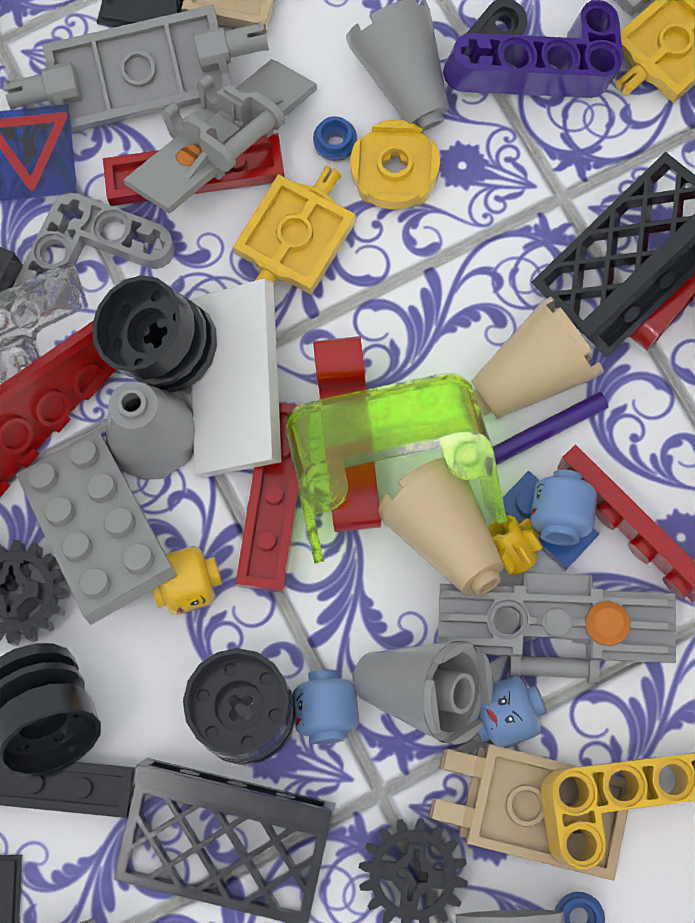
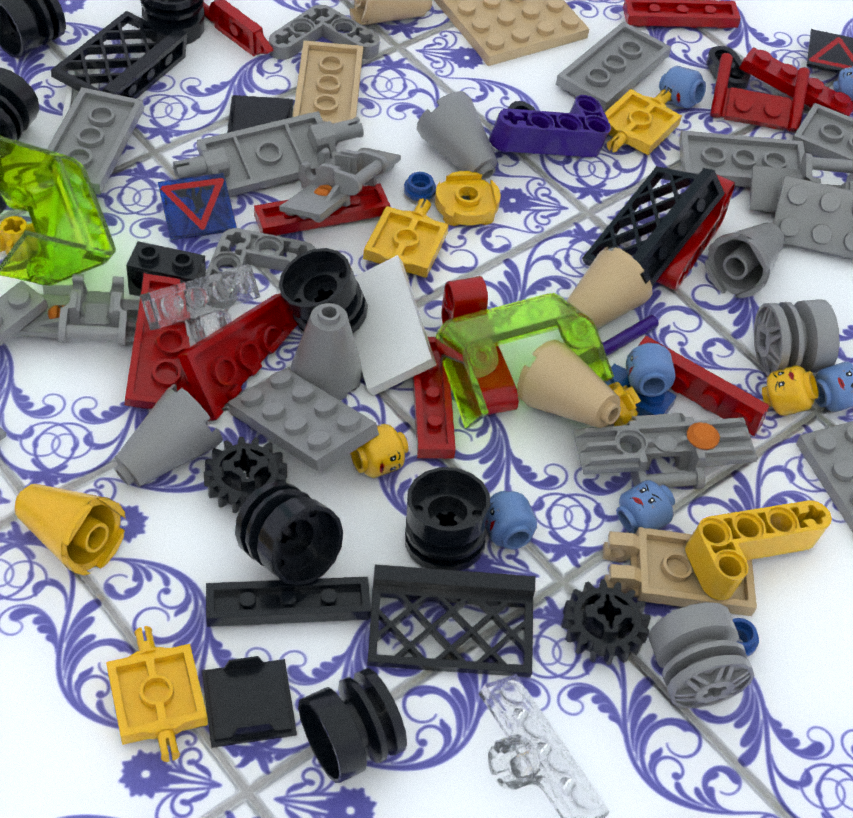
camera: 25 degrees left, 25 degrees down
light grey cone [353,641,493,745] -> none

